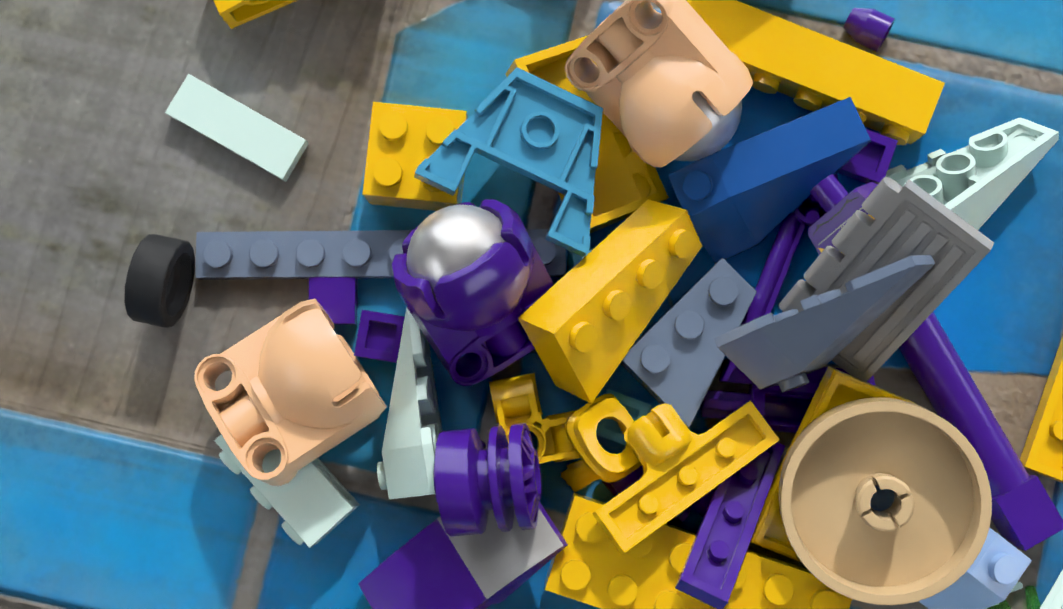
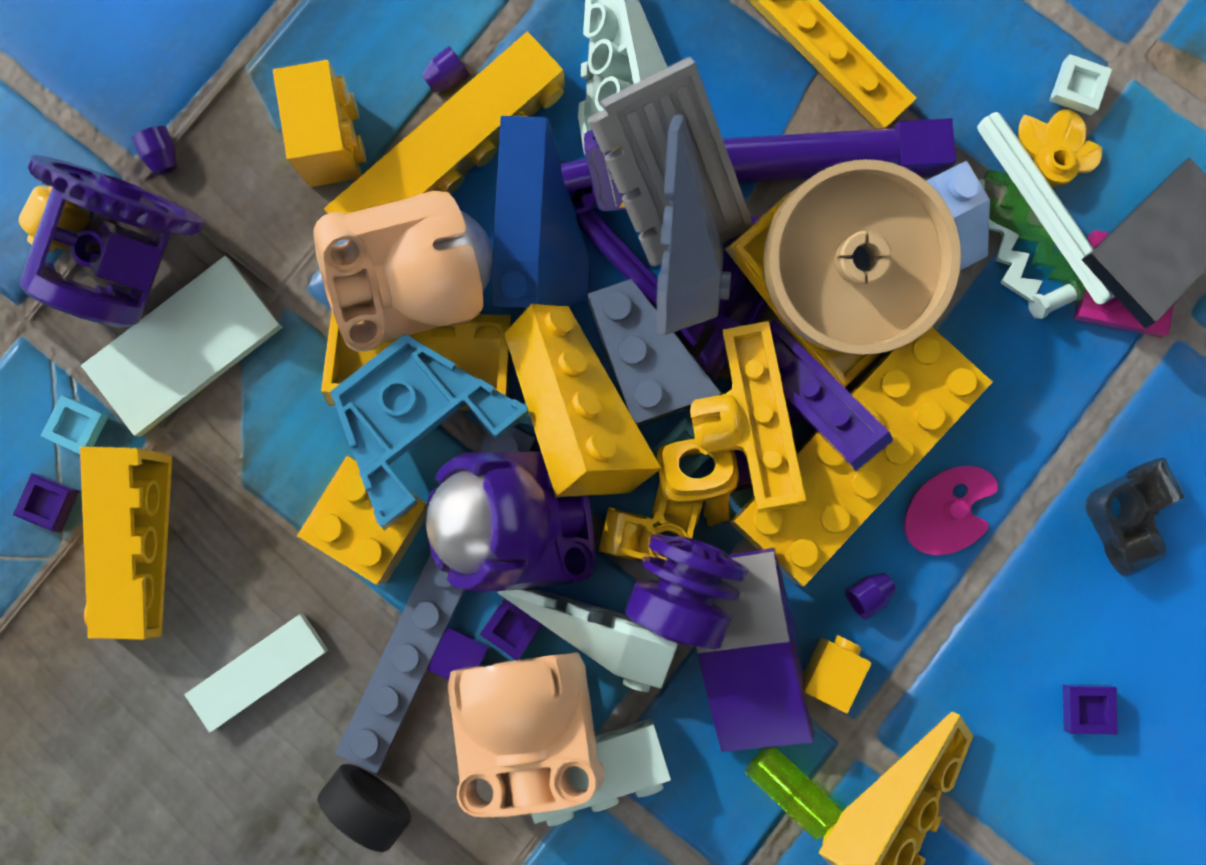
camera: 70 degrees left, 0 degrees up
dark purple tile [837,129,898,185] -> none

